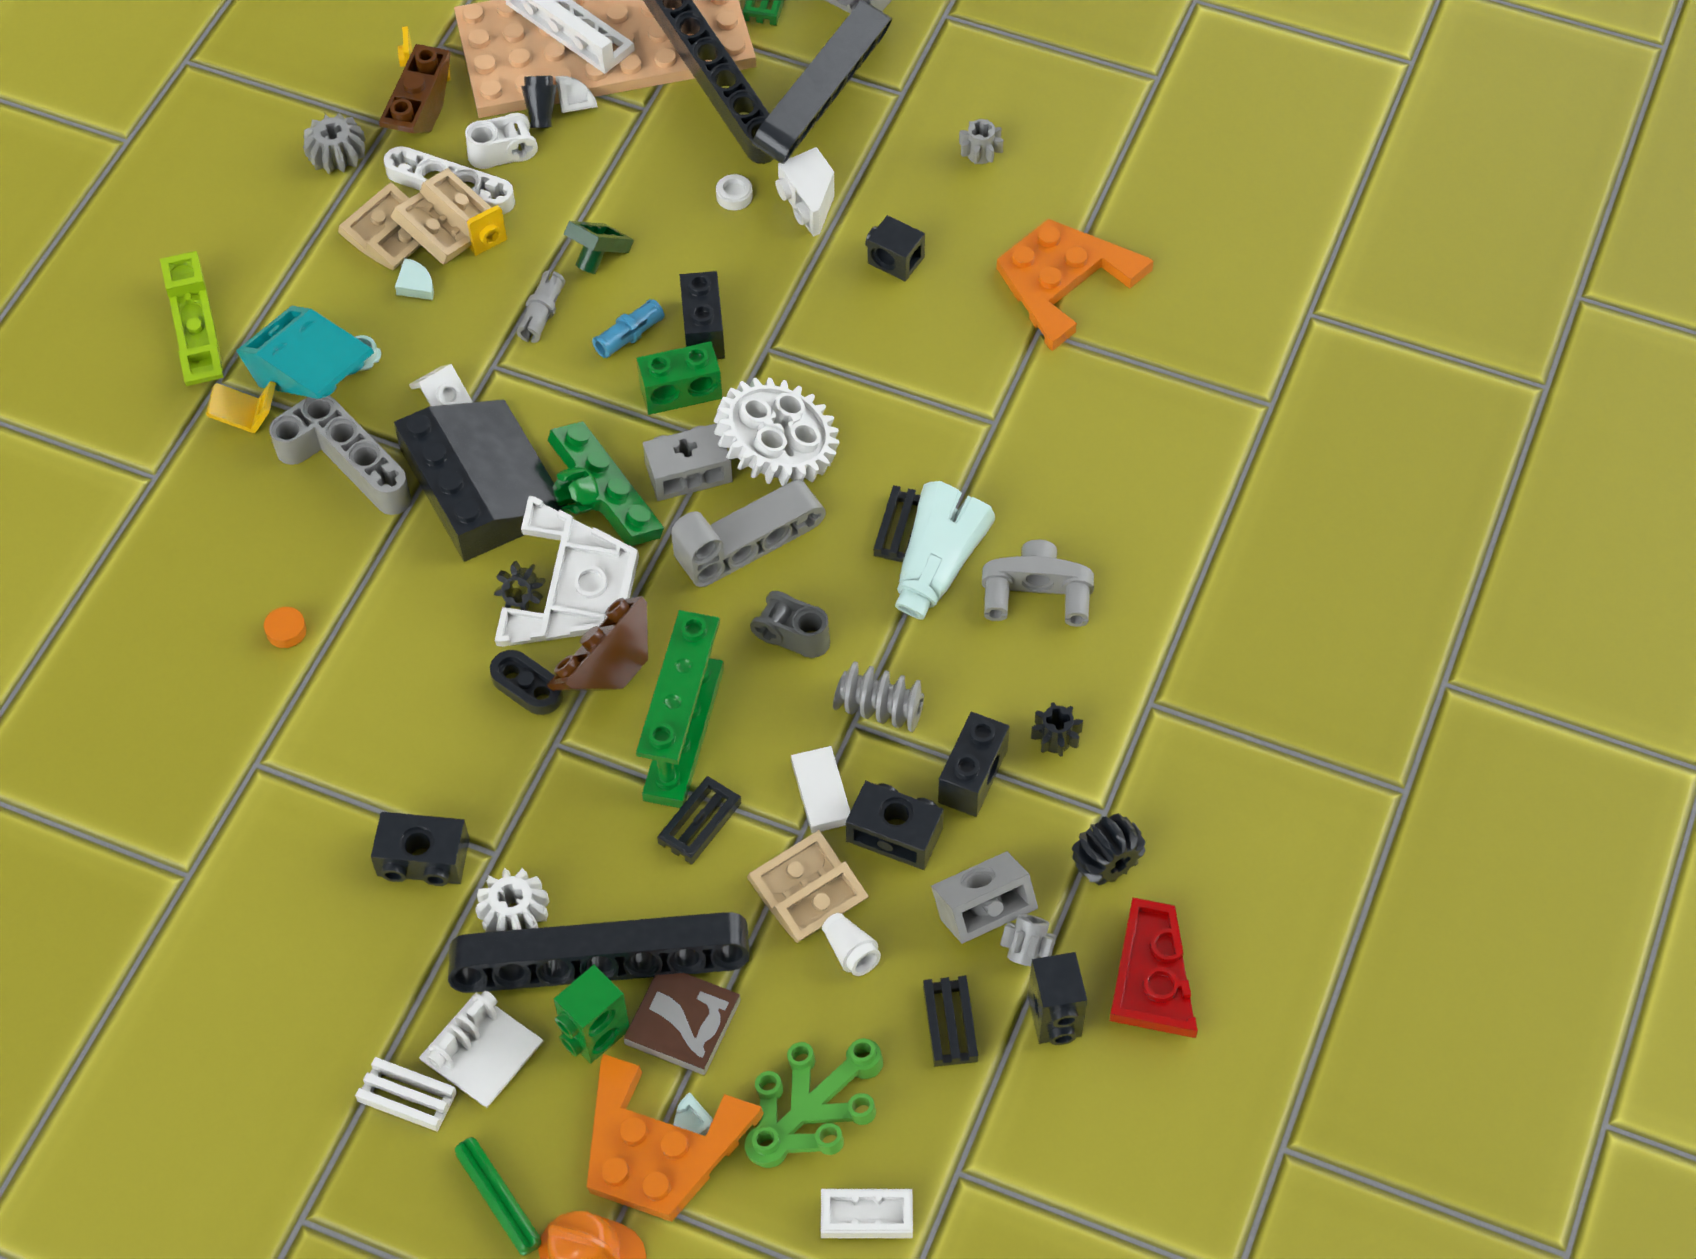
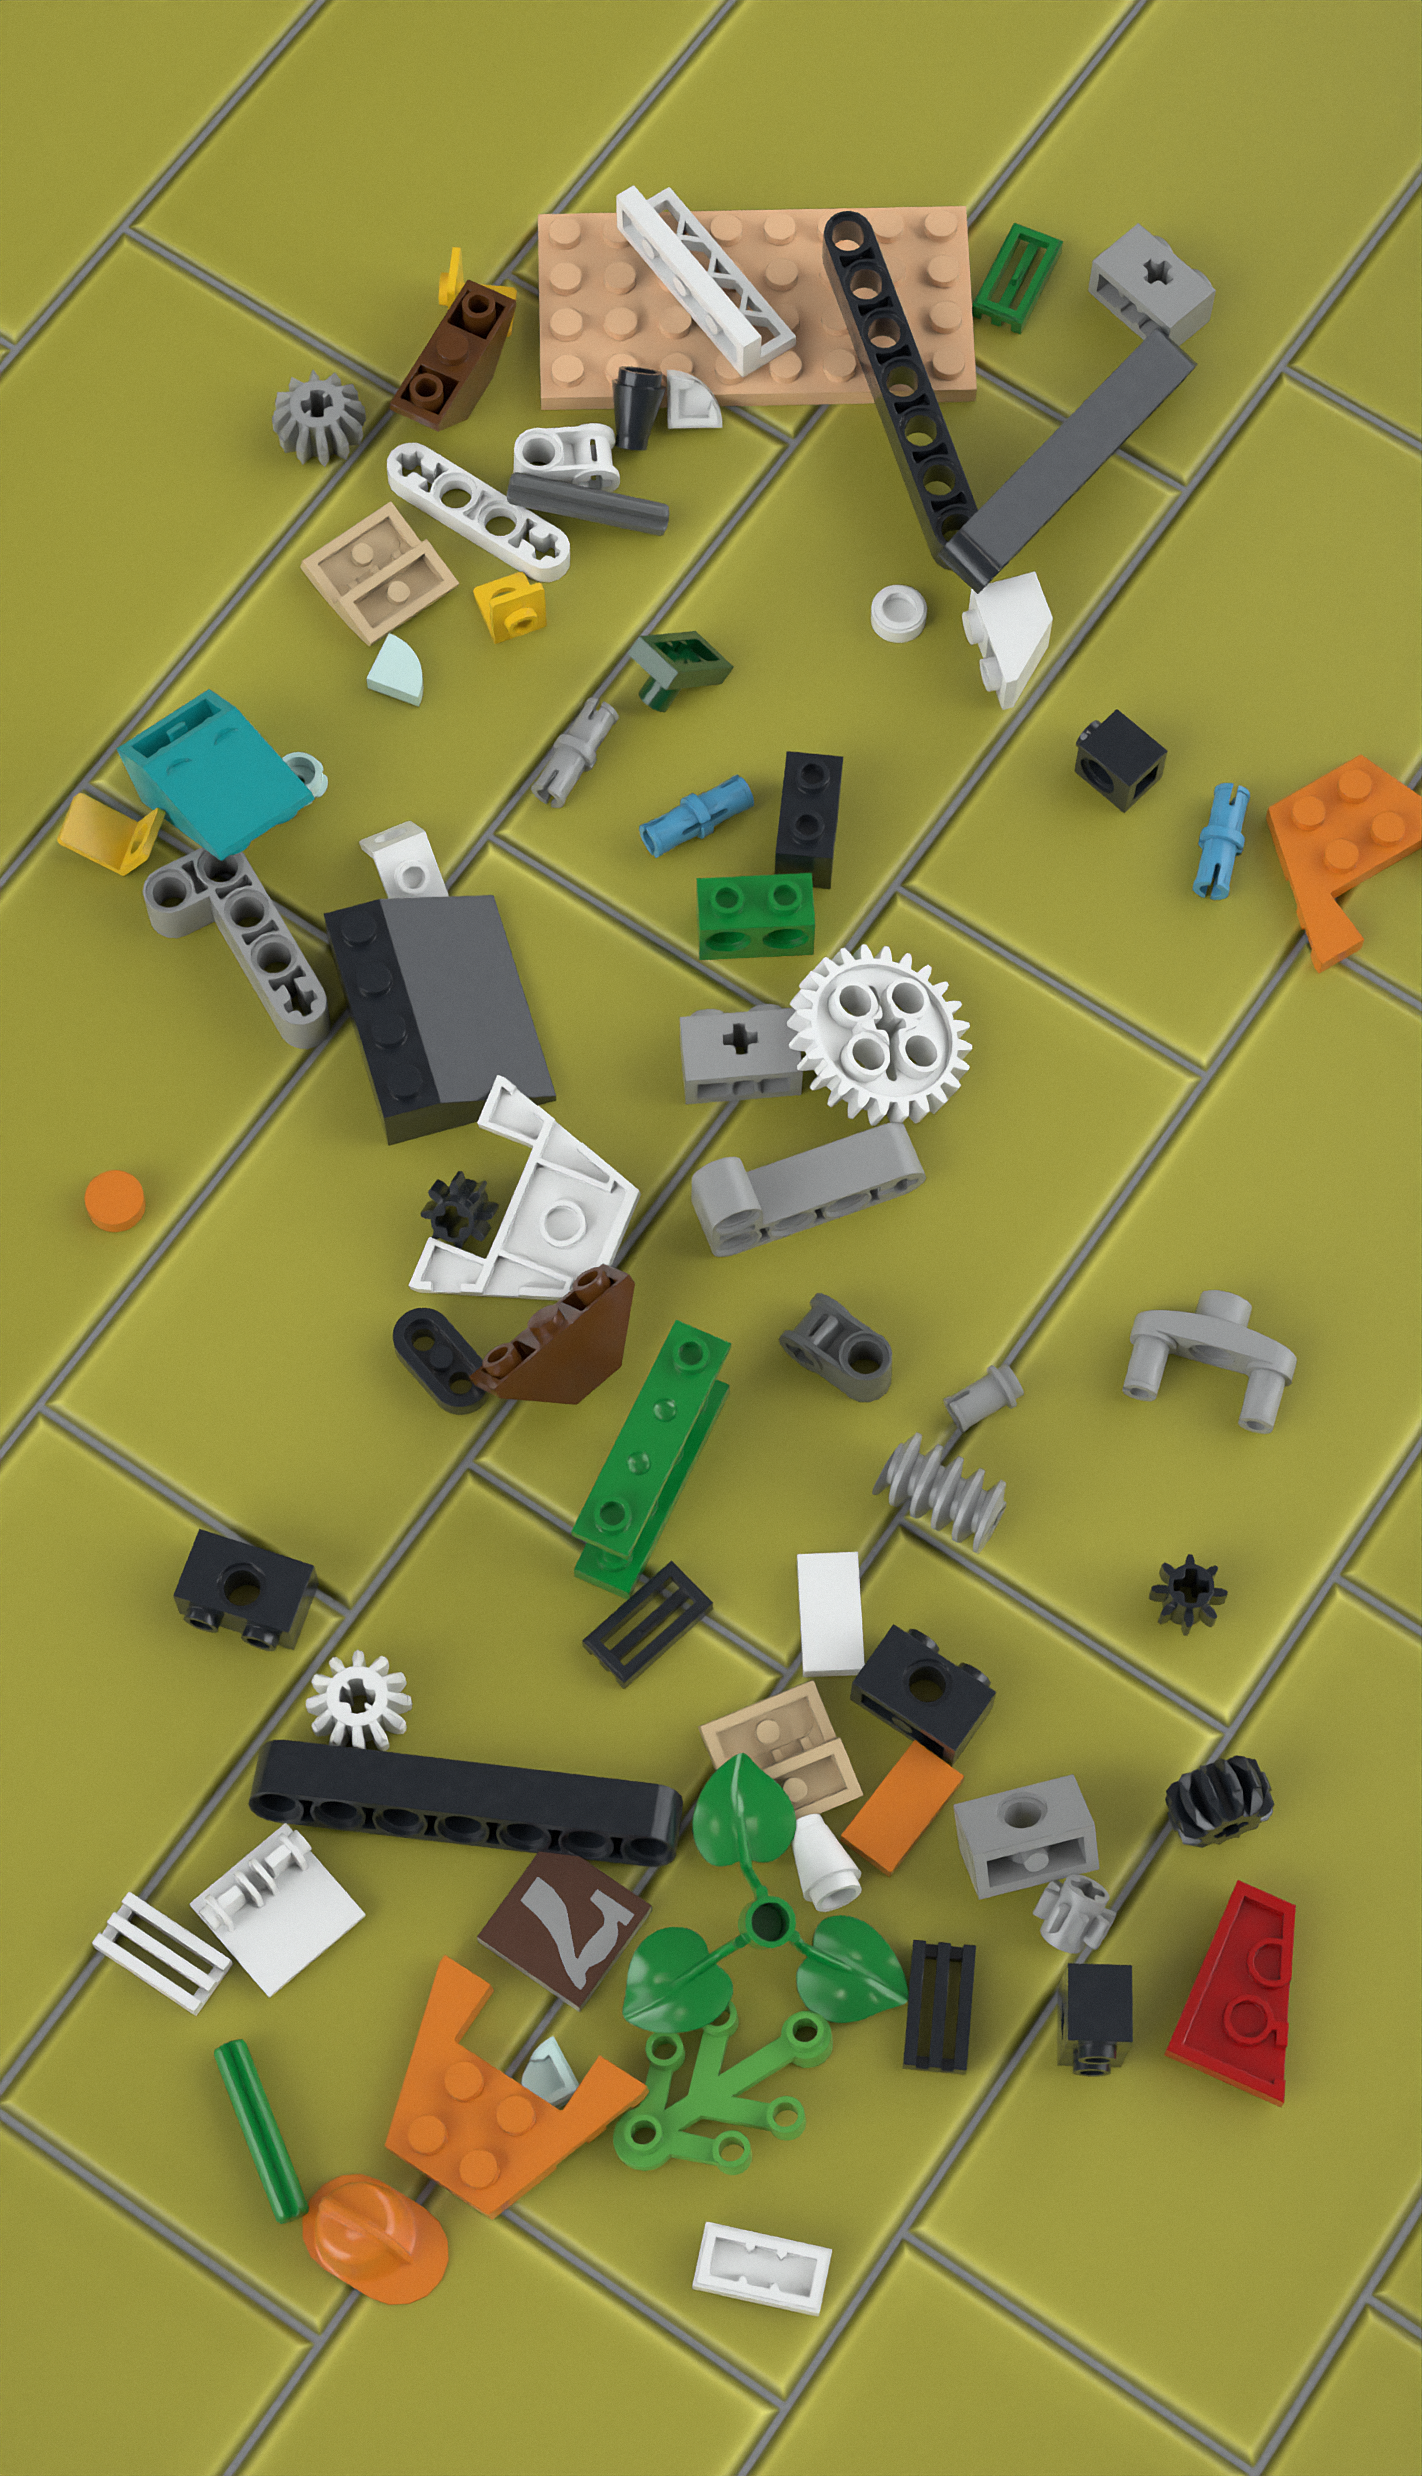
camera: 10 degrees right, 10 degrees up
lime slope [160,251,224,386] -> none
tan slope [391,168,492,265] -> none
green plate [547,421,664,546] -> none
green brick [553,965,630,1064] -> none
black tile [873,485,921,562] -> none
light aqua piece [895,481,995,620] -> none
black brick [938,711,1010,817] -> none
light grey gear [959,119,1004,164] -> none
none -> dark grey axle [507,472,670,536]
none -> green plant [622,1753,909,2034]
none -> orange tile [840,1740,965,1878]
none -> light grey pin [943,1364,1024,1432]
none -> dark azure pin [1193,783,1250,900]

